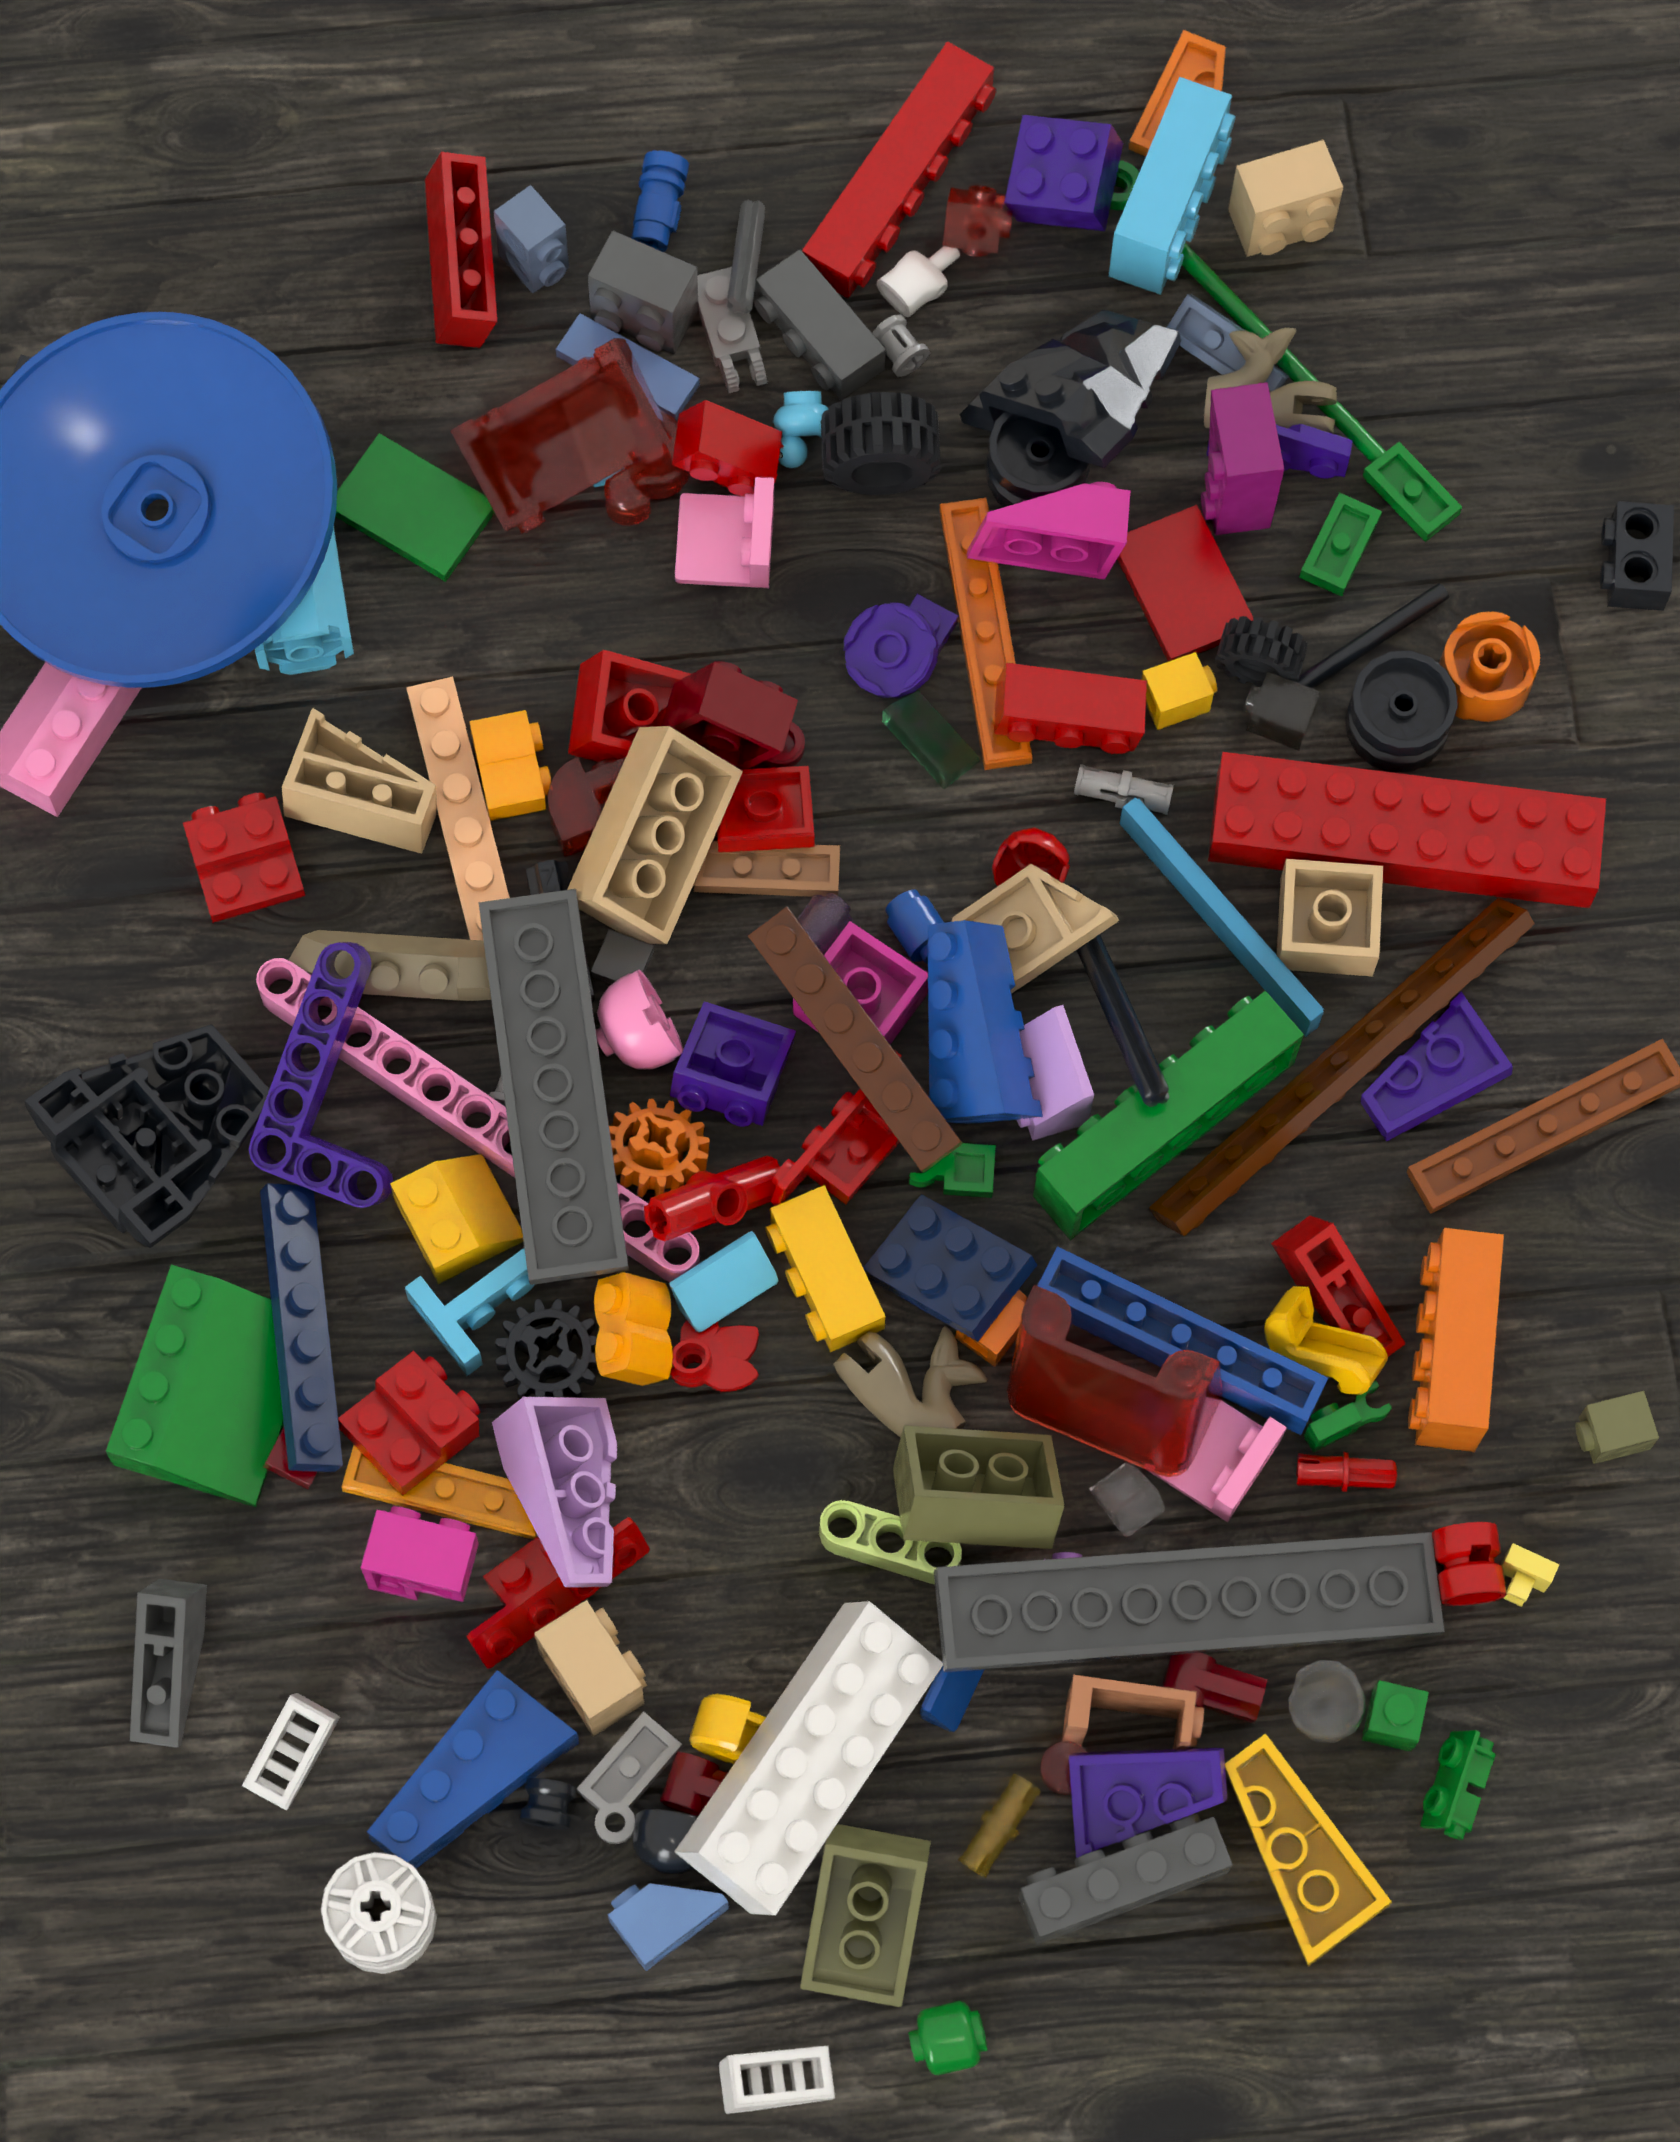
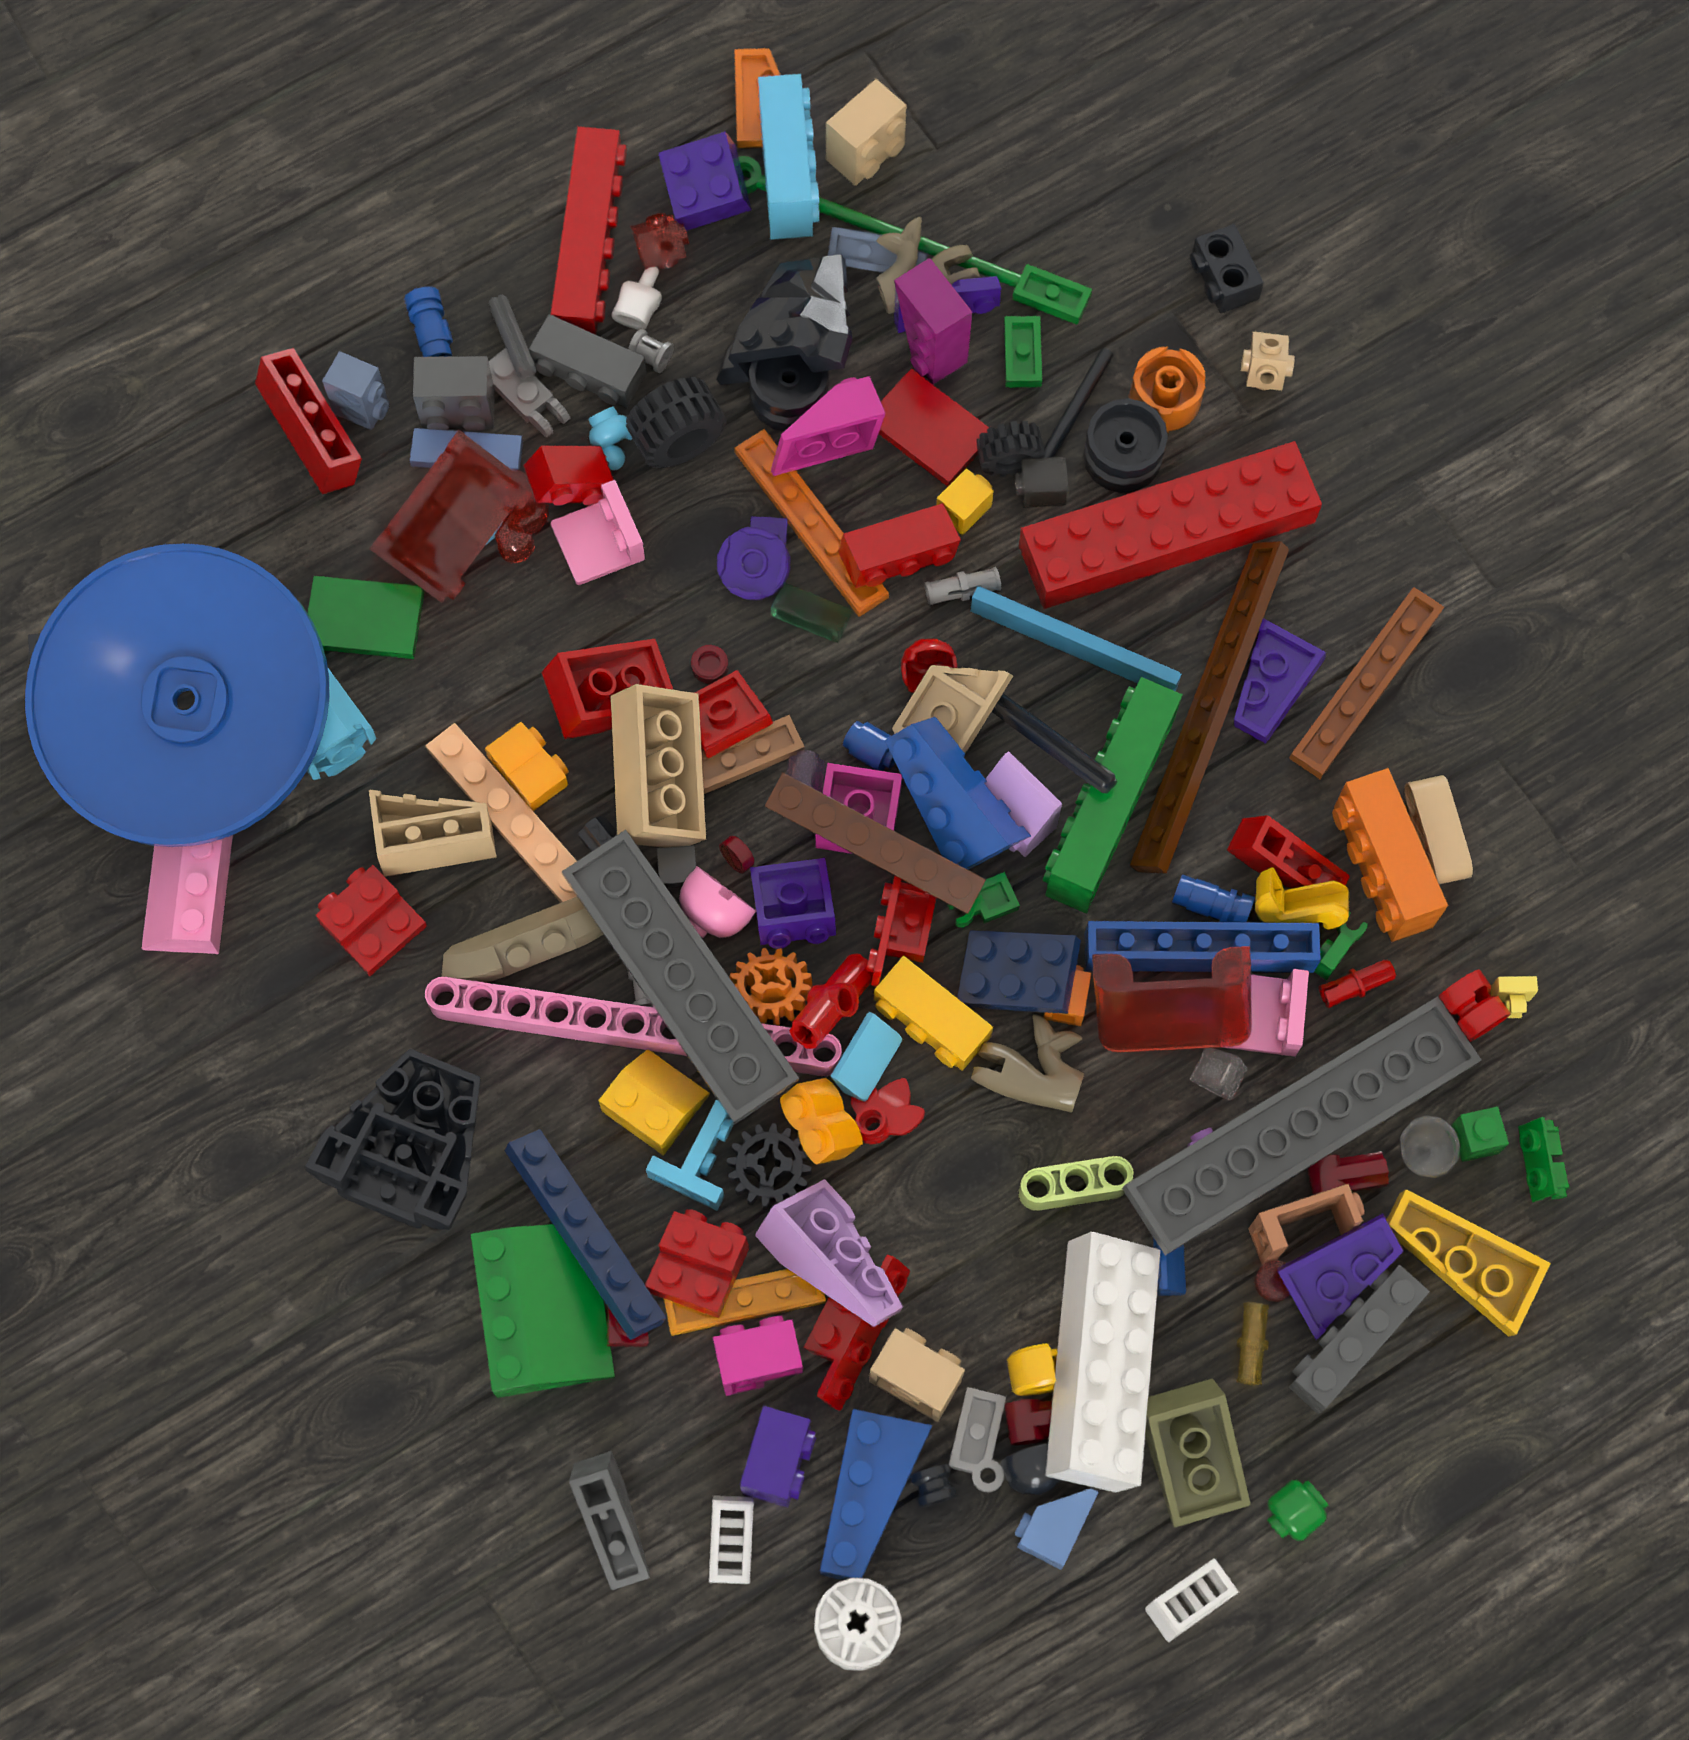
camera: 25 degrees left, 0 degrees up
dark purple beam [249,942,394,1208] -> none
clear red brick [548,757,626,857] -> none
dark red brick [661,661,798,770] -> none
olive brick [893,1425,1065,1549] -> none
tan brick [1277,859,1383,977] -> none
olive brick [1575,1391,1659,1464] -> none
none -> dark red tile [719,836,754,874]
none -> dark purple brick [740,1406,816,1508]
none -> blue axle [1172,874,1255,922]
none -> tan brick [1241,332,1294,391]
none -> tan beam [1405,775,1473,884]

